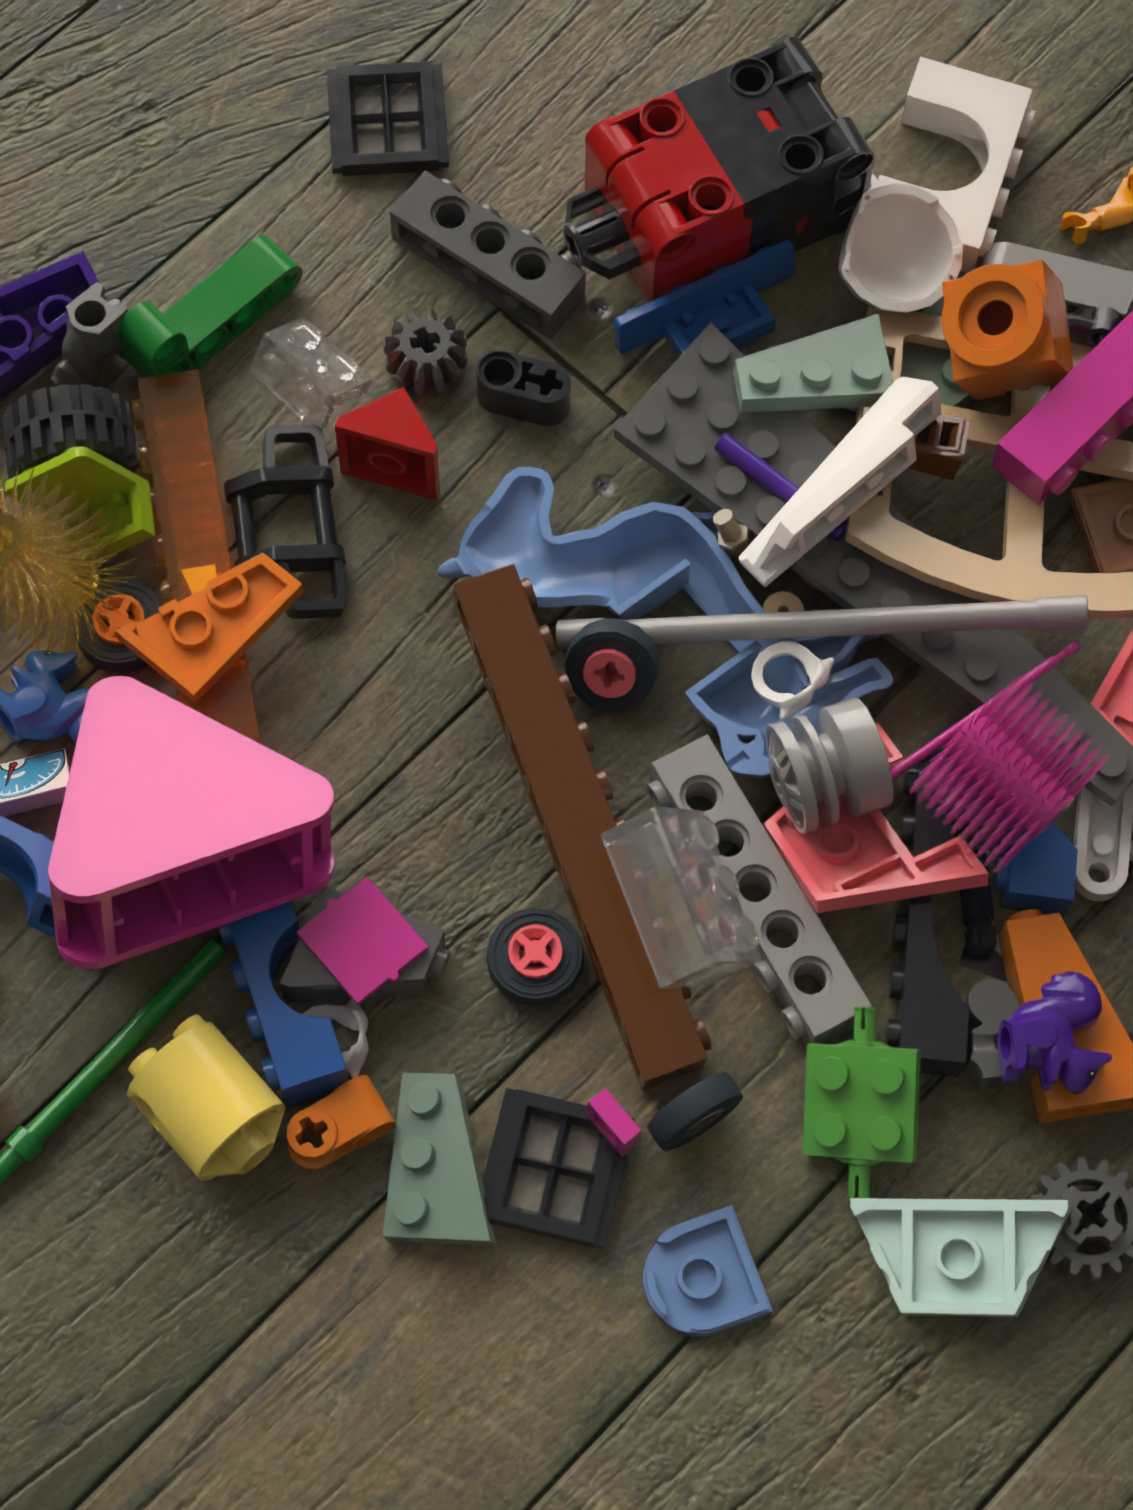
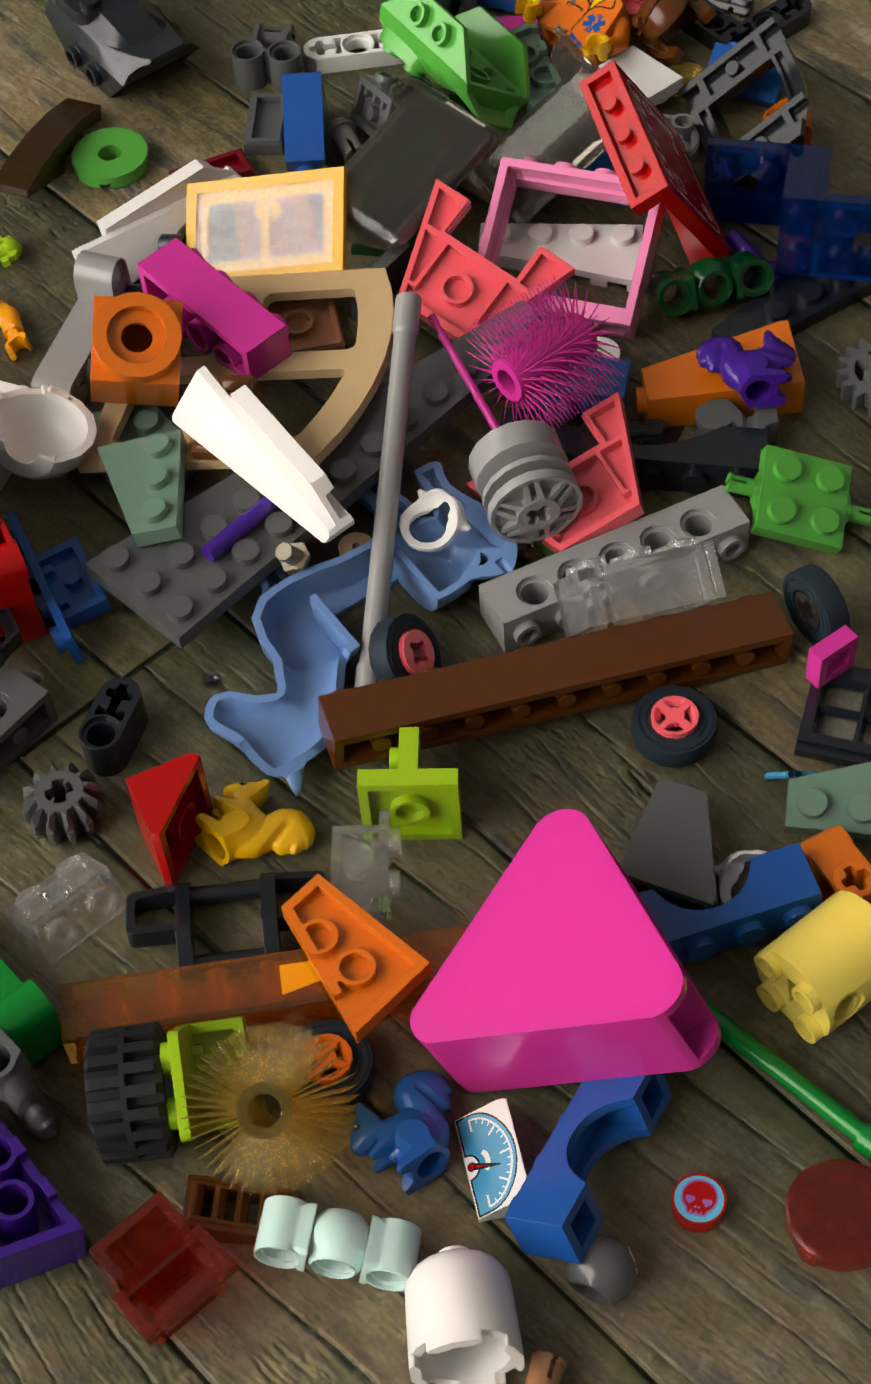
camera: 80 degrees left, 15 degrees down
dark pink piece [297,876,429,1006] -> none
none -> yellow animal [195,779,316,867]
none -> clear bracket [330,810,402,921]
none -> lime bracket [357,727,463,840]
none -> dark azure piece [764,771,819,780]

